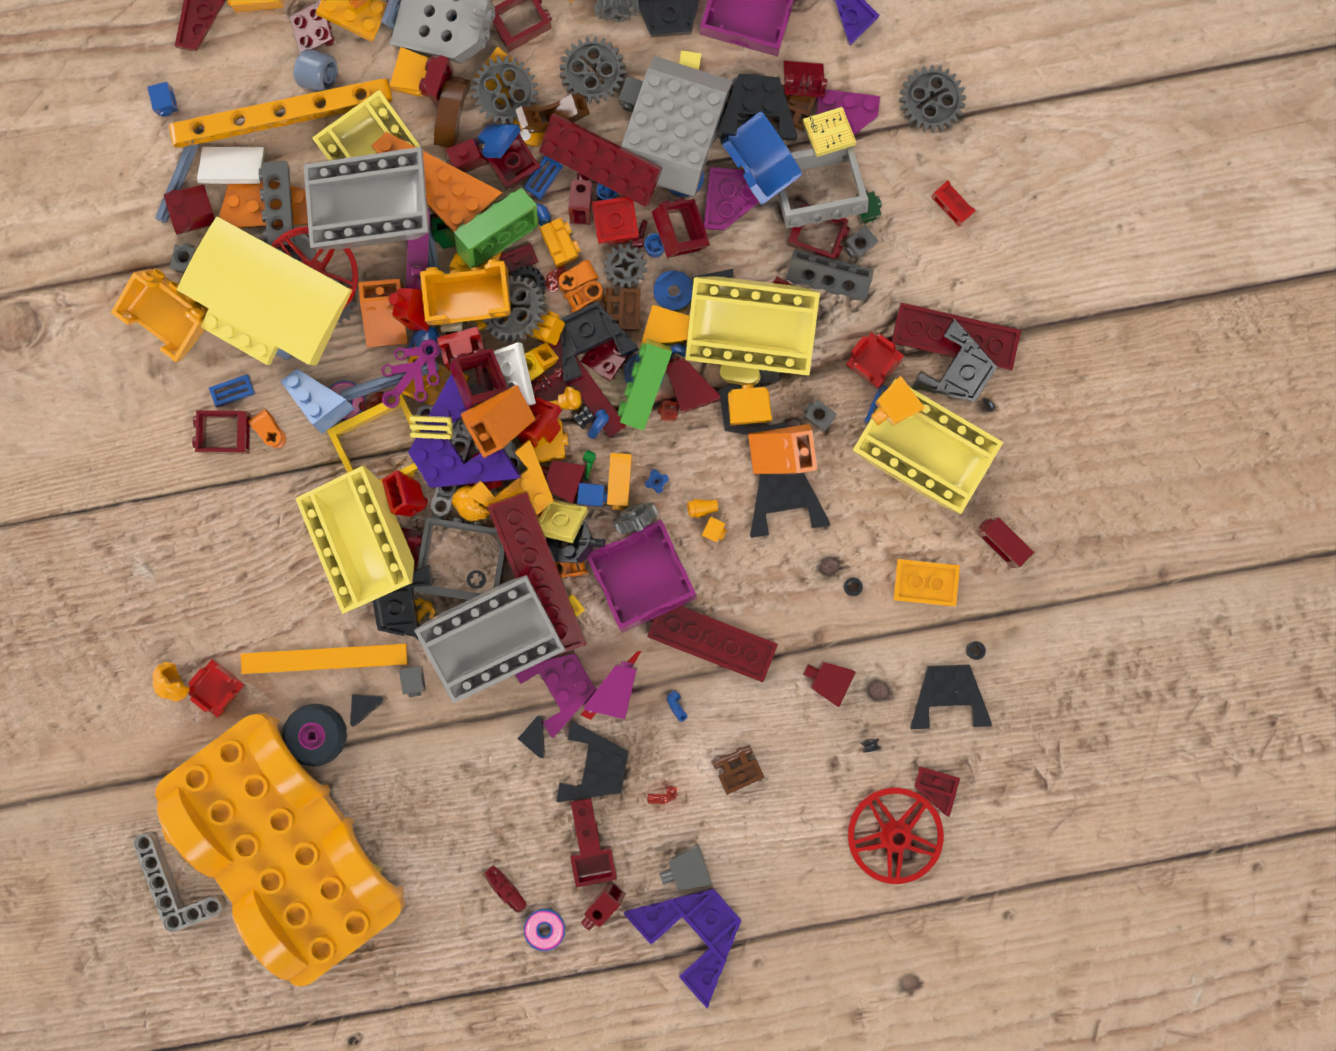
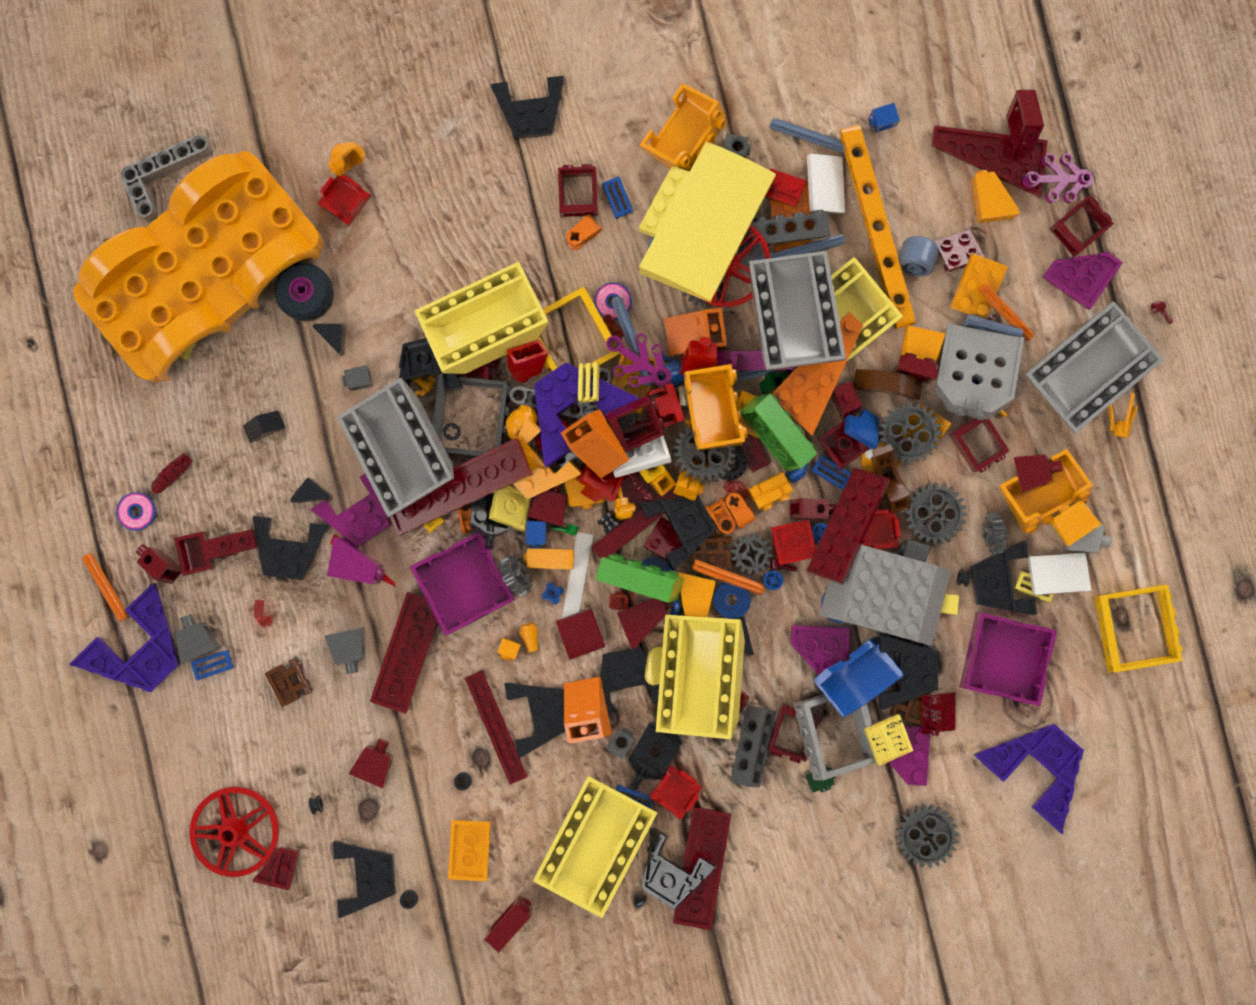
camera: 80 degrees right, 0 degrees up
dark red slope [163,184,215,235] -> none
light orange tile [240,644,408,674] -> none
wedge [281,369,355,434] -> none
blue arm [587,409,609,439] -> none
dark red window [651,197,710,258] -> none
blue arm [666,690,688,722] -> none
light orange torso [728,385,772,425] -> none
dark grey brick [844,225,878,260] -> none
light orange torso [871,376,925,426] -> none
red hinge [931,180,976,227] -> none
none -> orange axle [82,553,129,622]
none -> blue tile [191,650,235,680]
none -> black slope [243,410,286,443]
none -> dark grey torso [325,627,365,674]
none -> dark red tile [465,670,528,785]
none -> black wing [491,75,564,140]
none -> dark red slope [556,608,606,660]
none -> white sticker [562,532,593,618]
none -> black plate [628,722,682,790]
none -> orange axle [692,560,765,595]
none -> sand blue axle [753,234,845,261]
none -> red plate [765,168,807,208]
none -> red panel [861,509,901,549]
none -> black bush [956,568,971,587]

